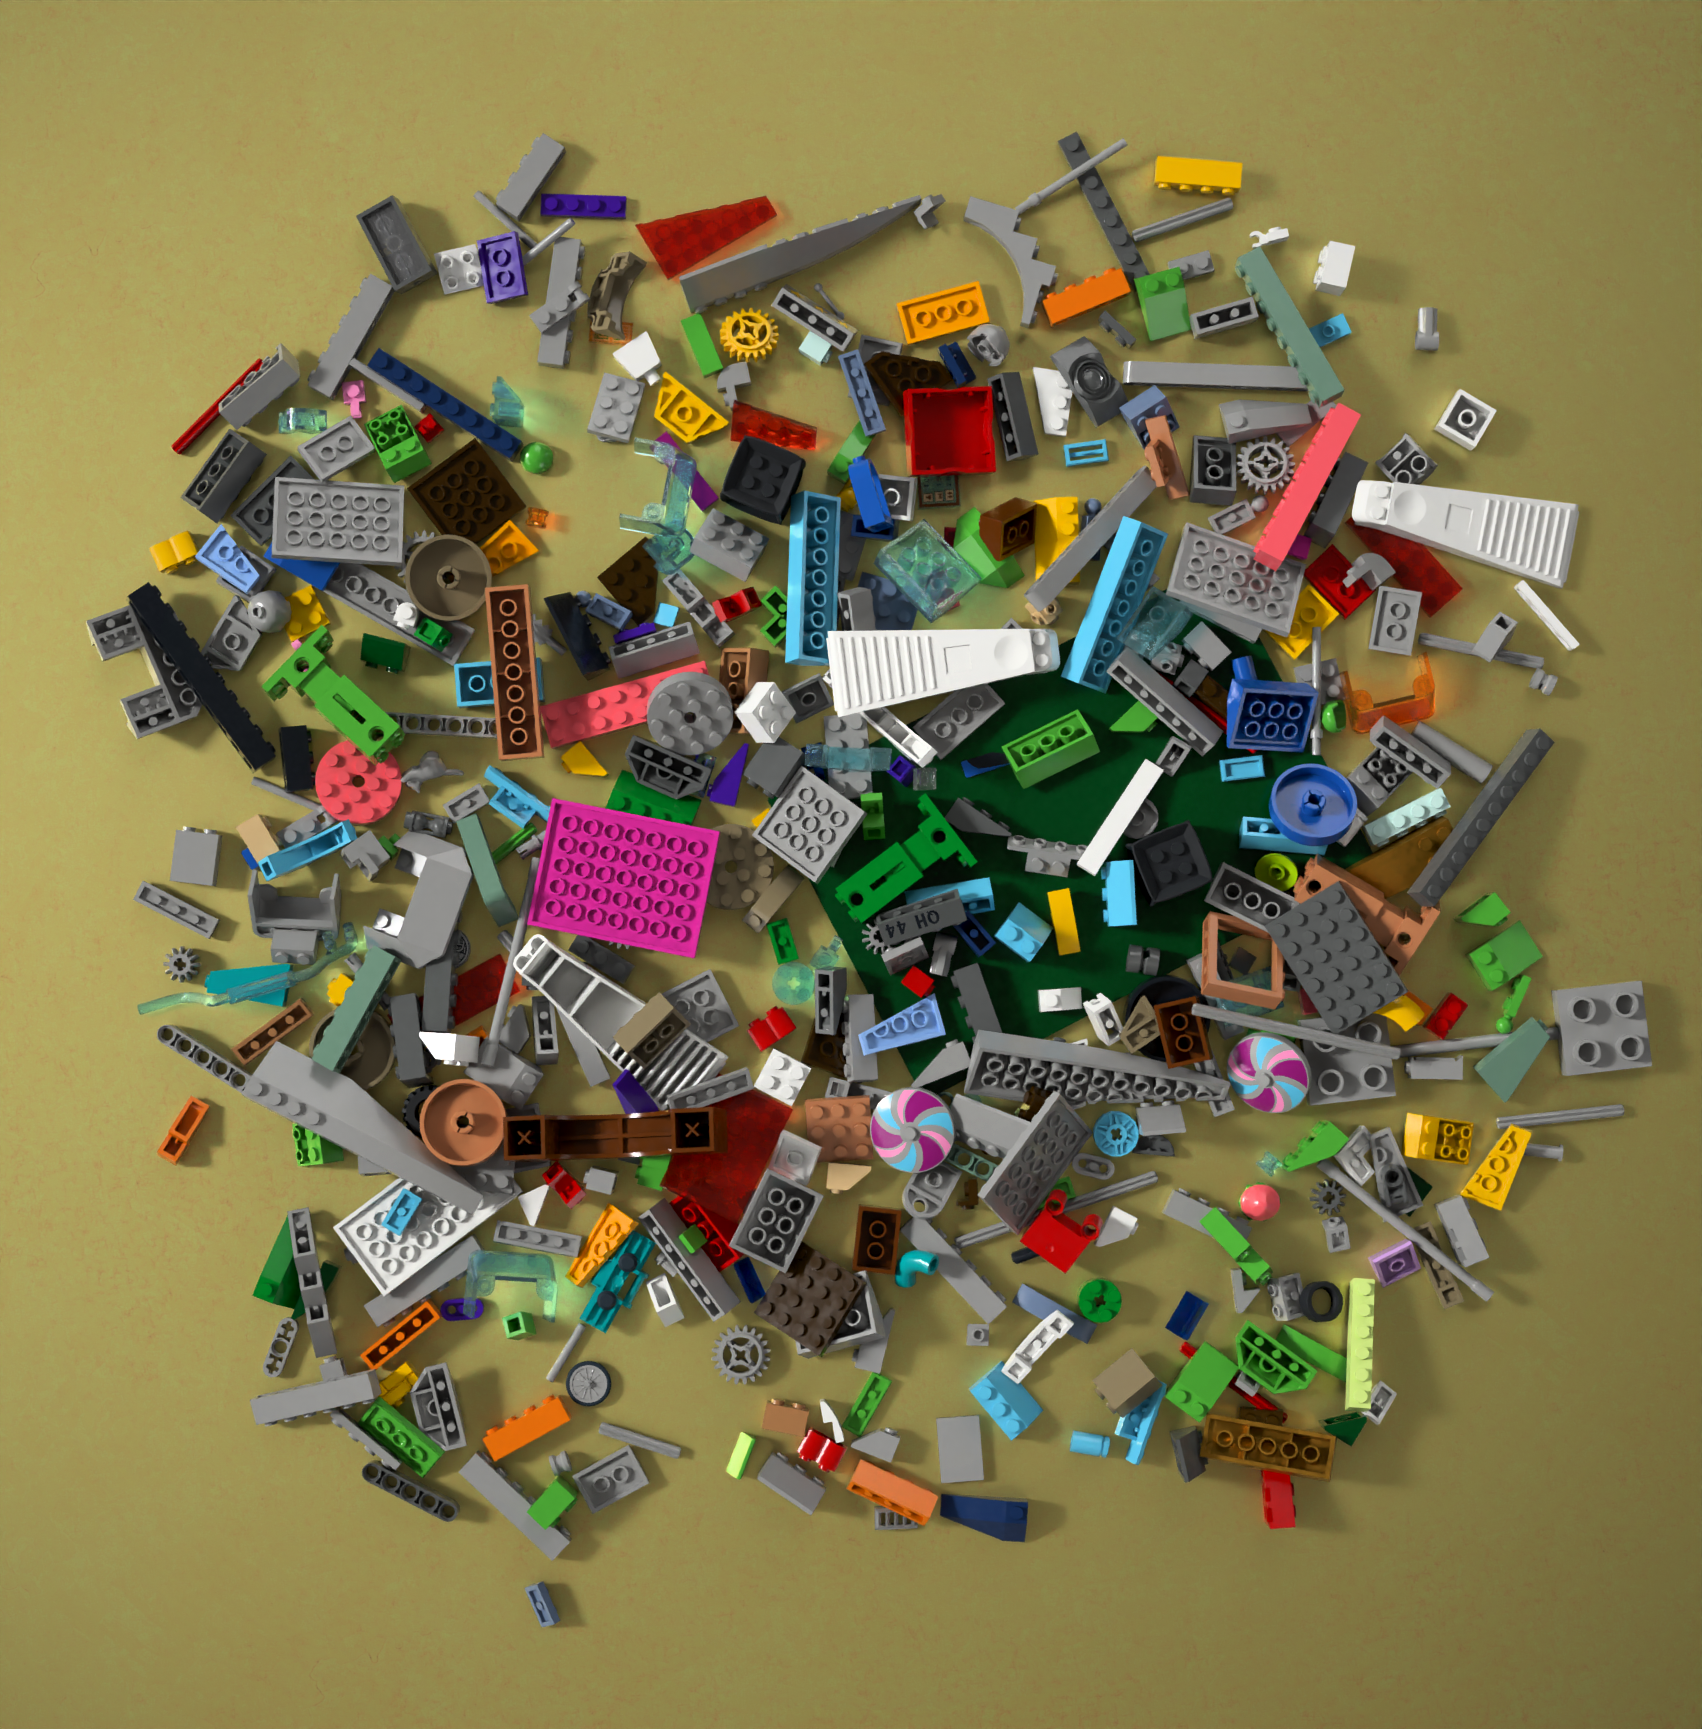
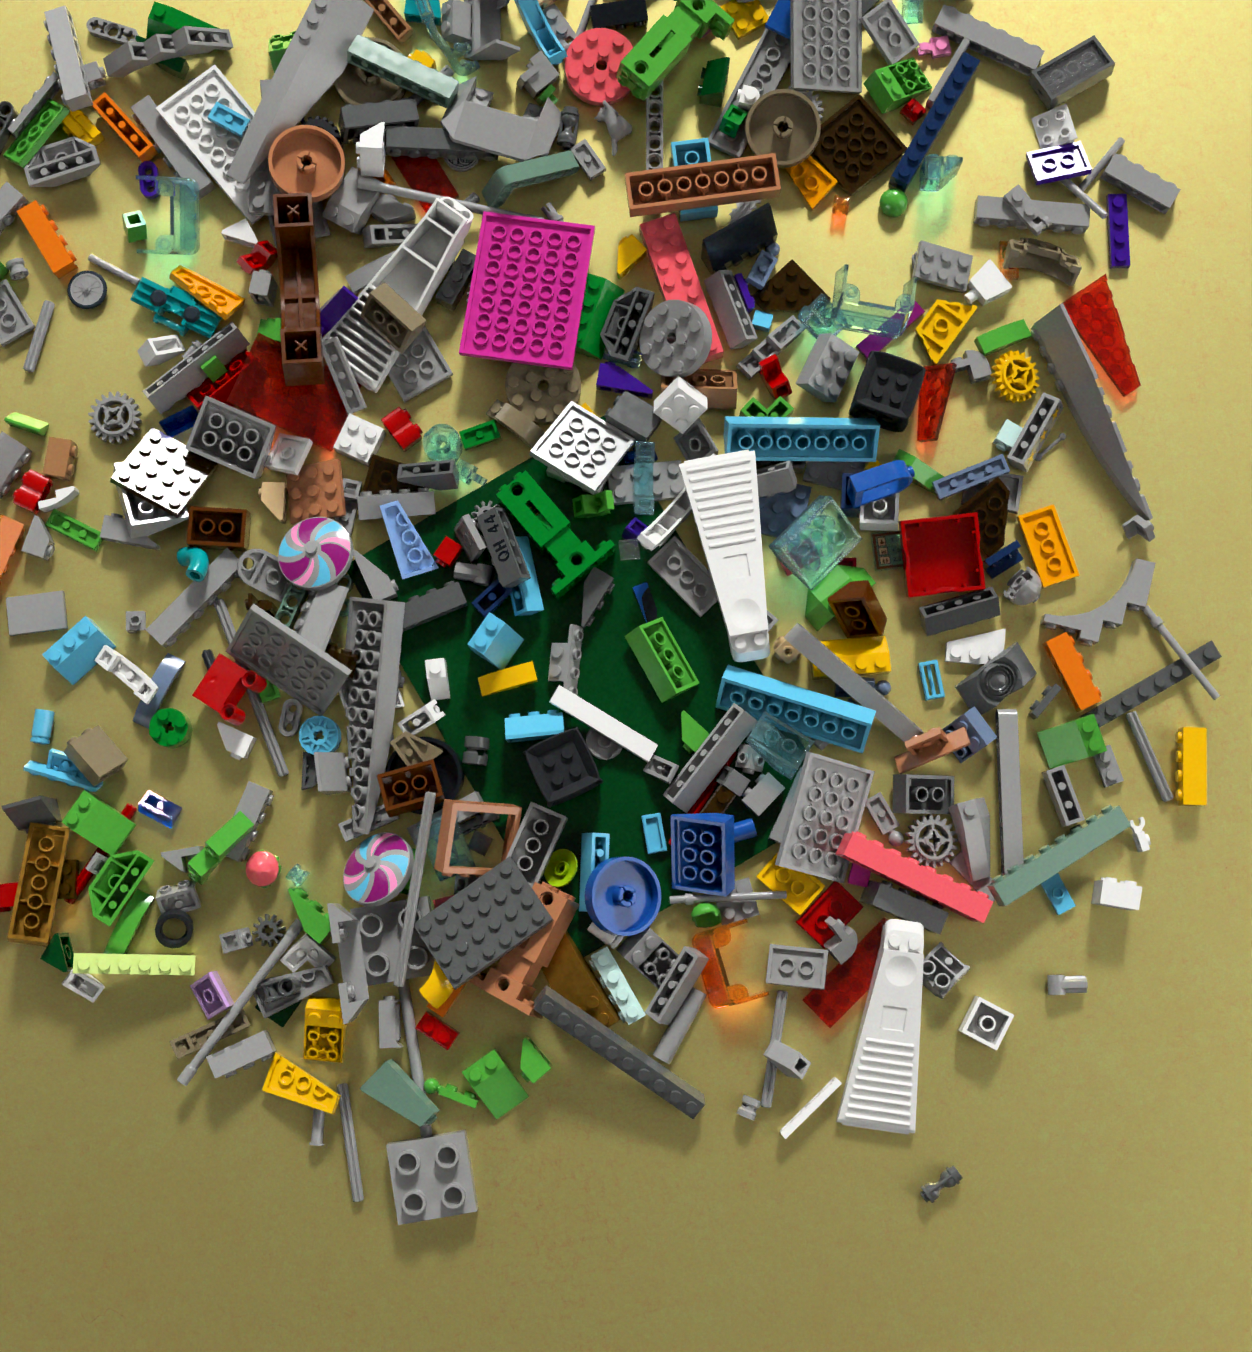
camera: 85 degrees right, 5 degrees down
medium azure bracket [484,765,551,829] -> none
bright green axle [492,823,537,864] -> none
light grey plate [493,1220,582,1258] -> none
none -> light grey slope [327,903,369,1024]
none -> dark grey piece [920,1165,963,1203]

